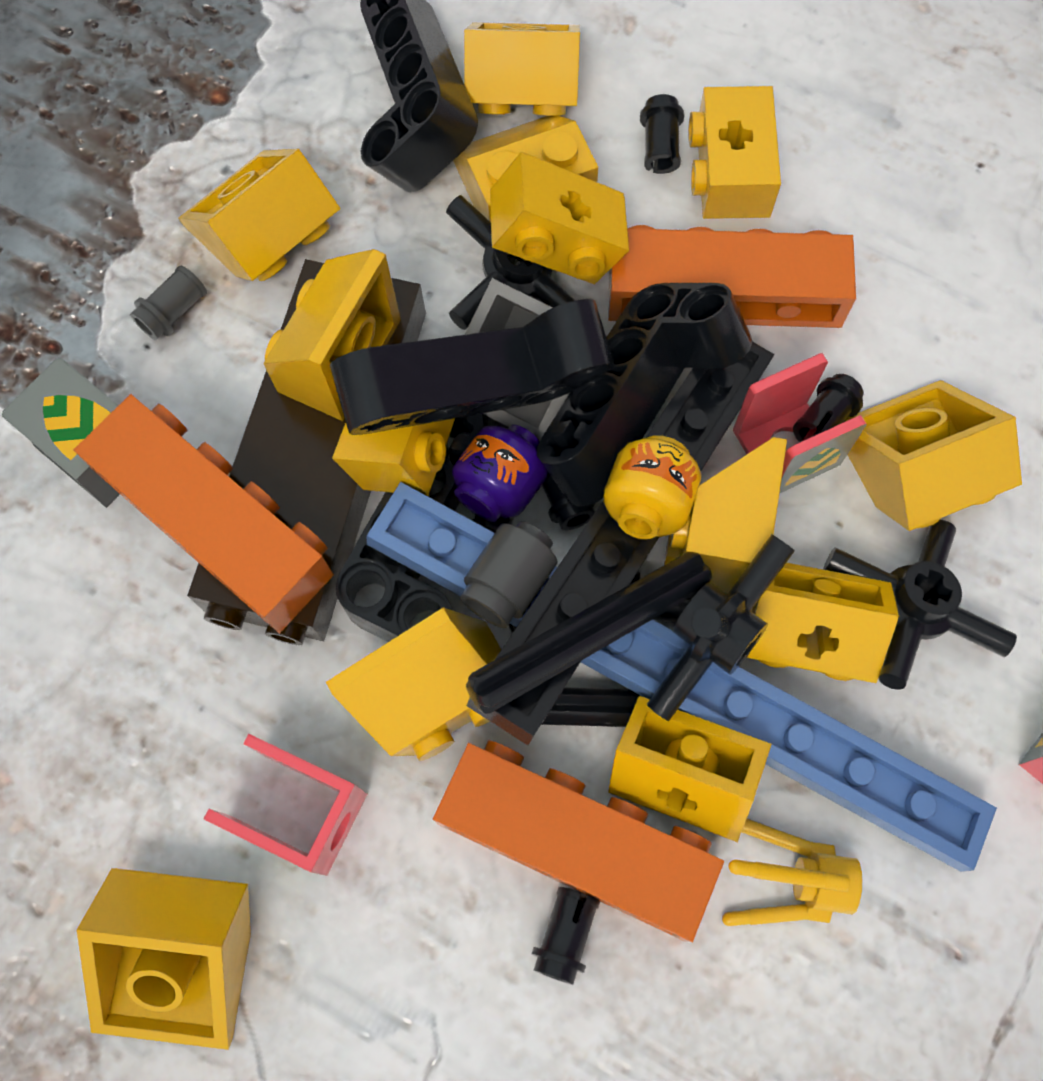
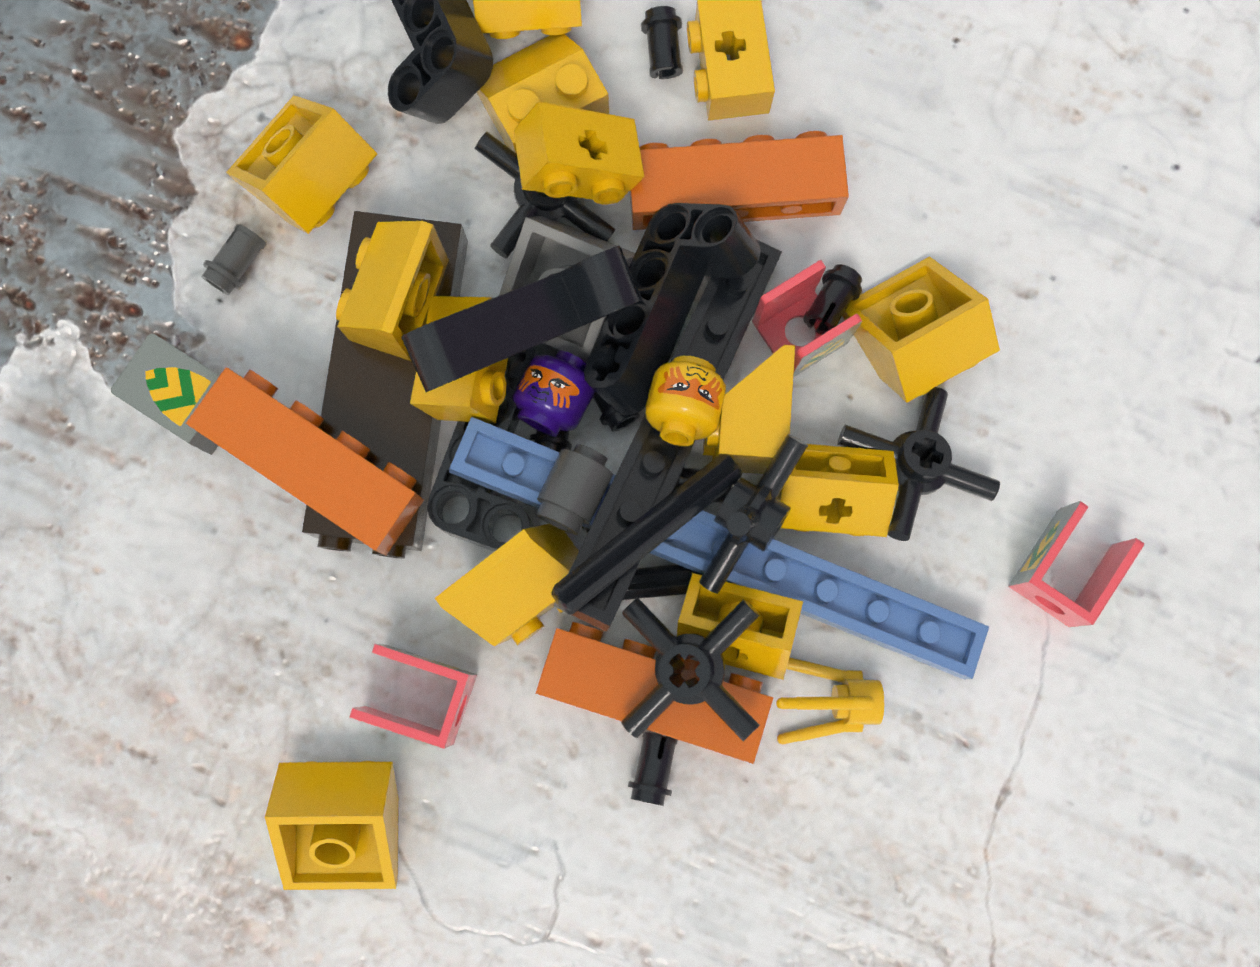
camera: 10 degrees left, 10 degrees up
none -> black bar [621,598,760,742]

